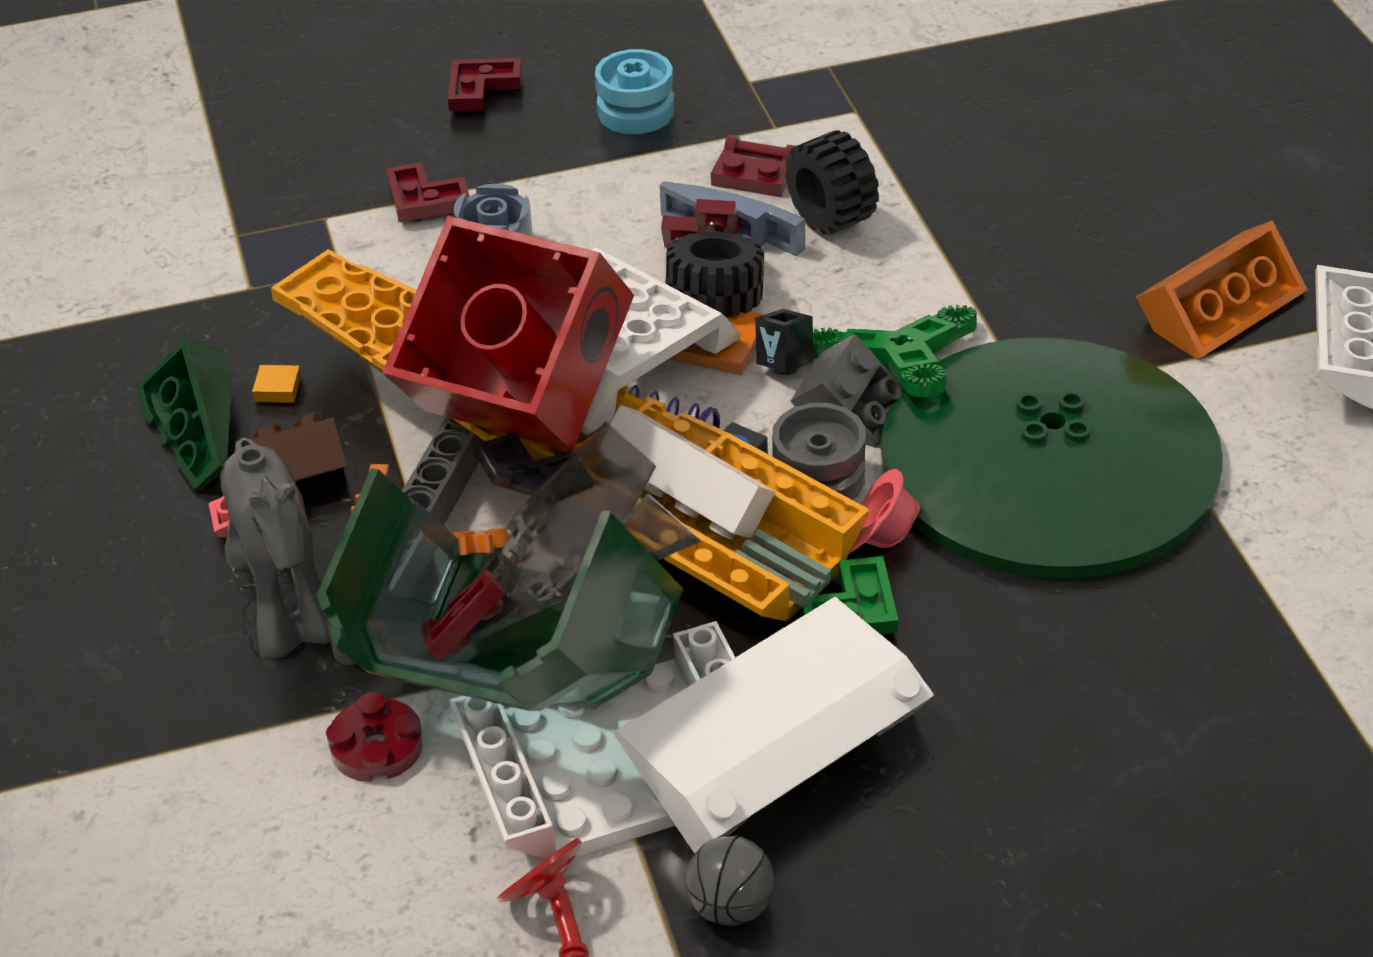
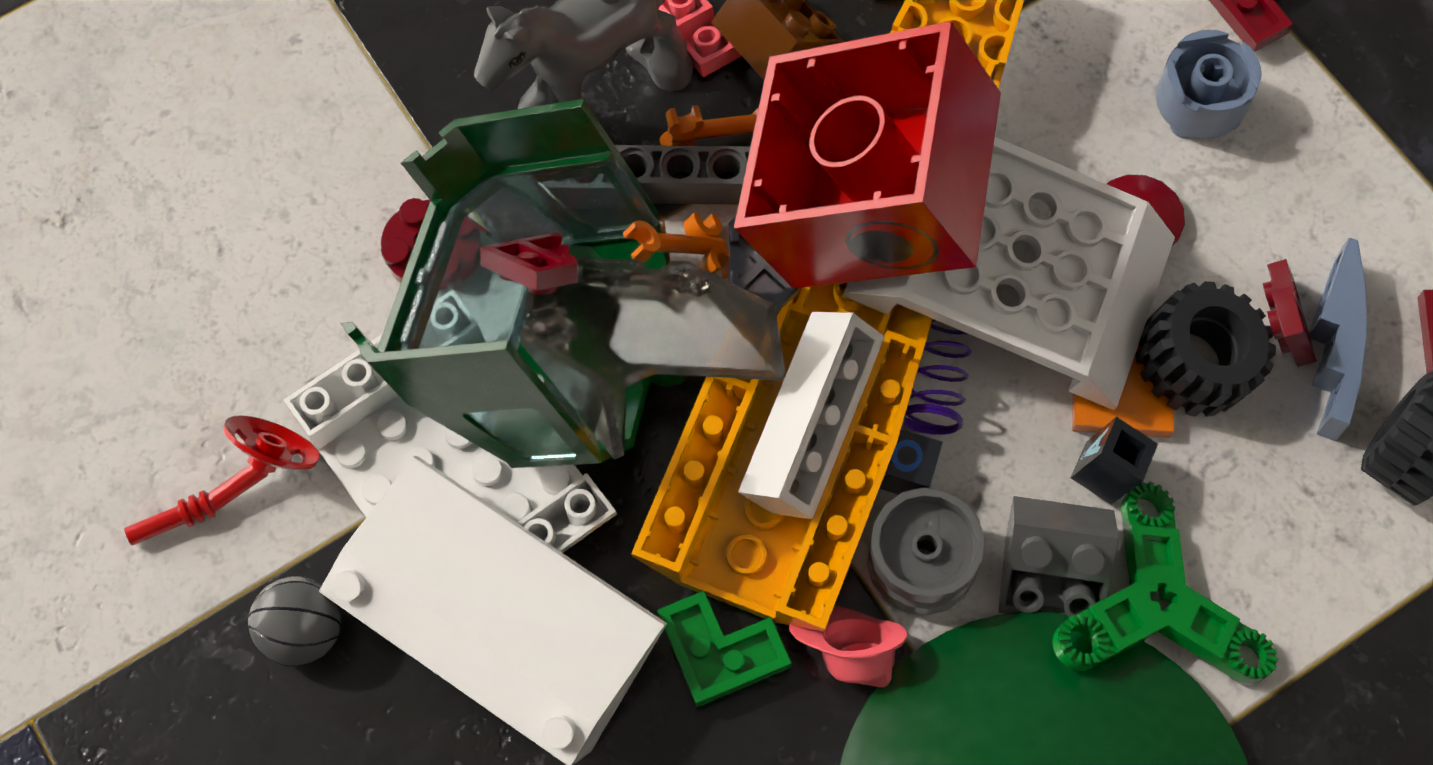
camera: 75 degrees right, 25 degrees up
sand green tile [735,529,831,608] -> none

